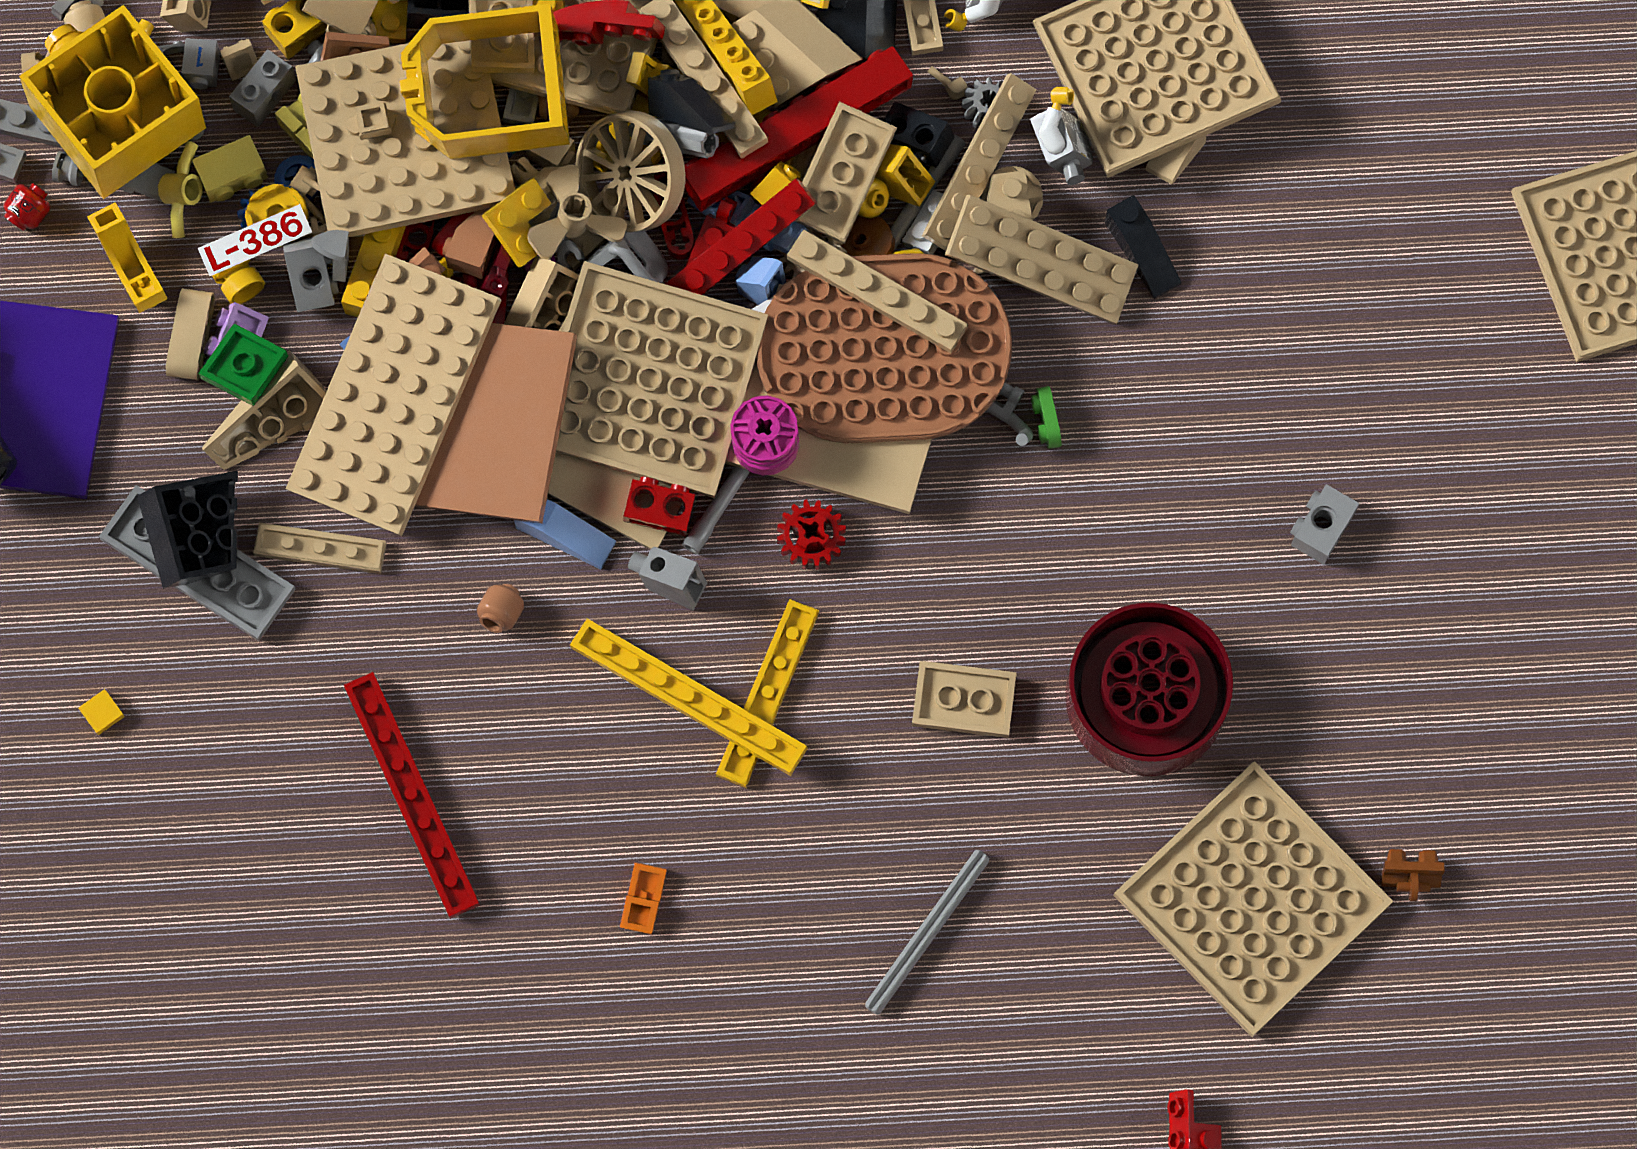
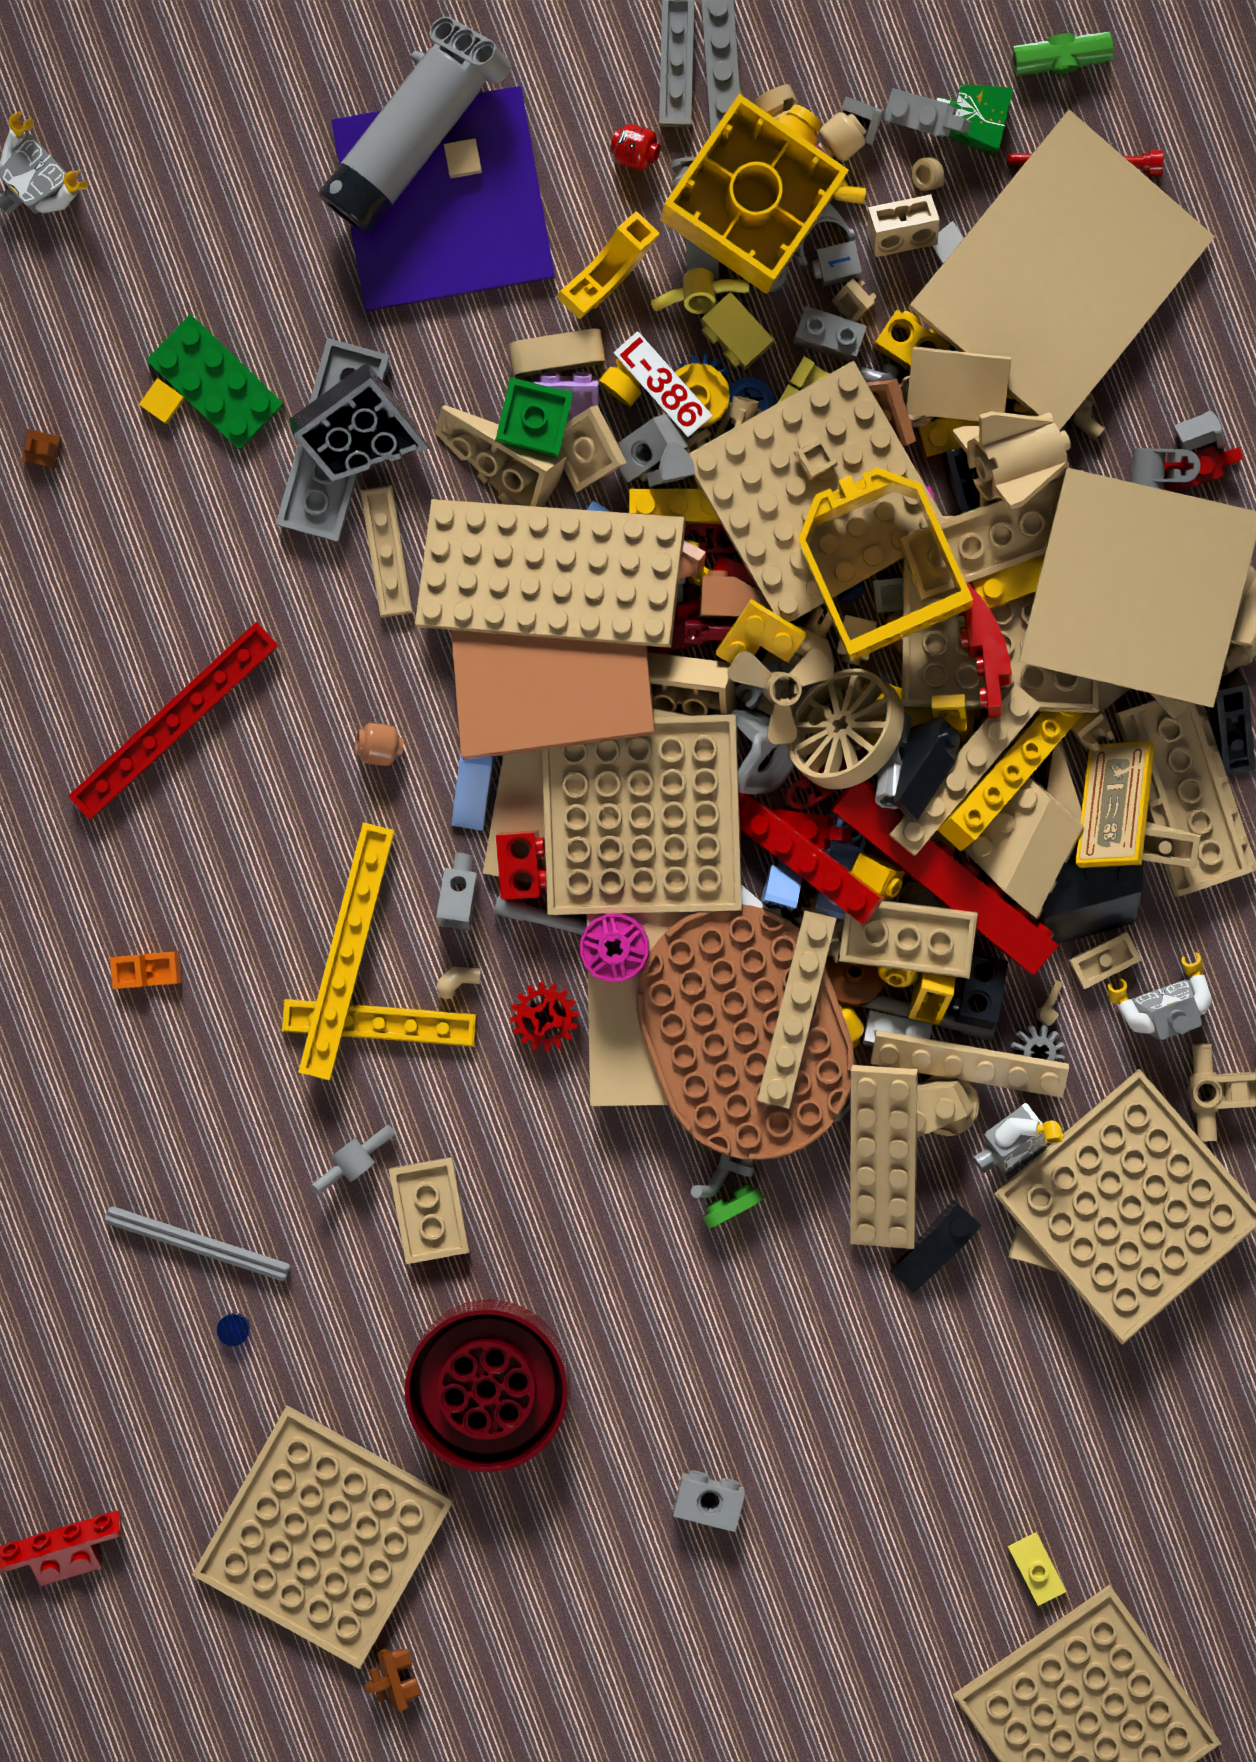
camera: 75 degrees right, 15 degrees up
none -> dark orange tile [21,429,62,469]
none -> green plate [146,314,284,451]
none -> clear blue tile [217,1313,250,1346]
none -> light grey piece [311,1125,395,1195]
none -> tan arm [436,966,481,999]
none -> tan plate [560,405,627,493]
none -> light yellow plate [1008,1532,1067,1606]

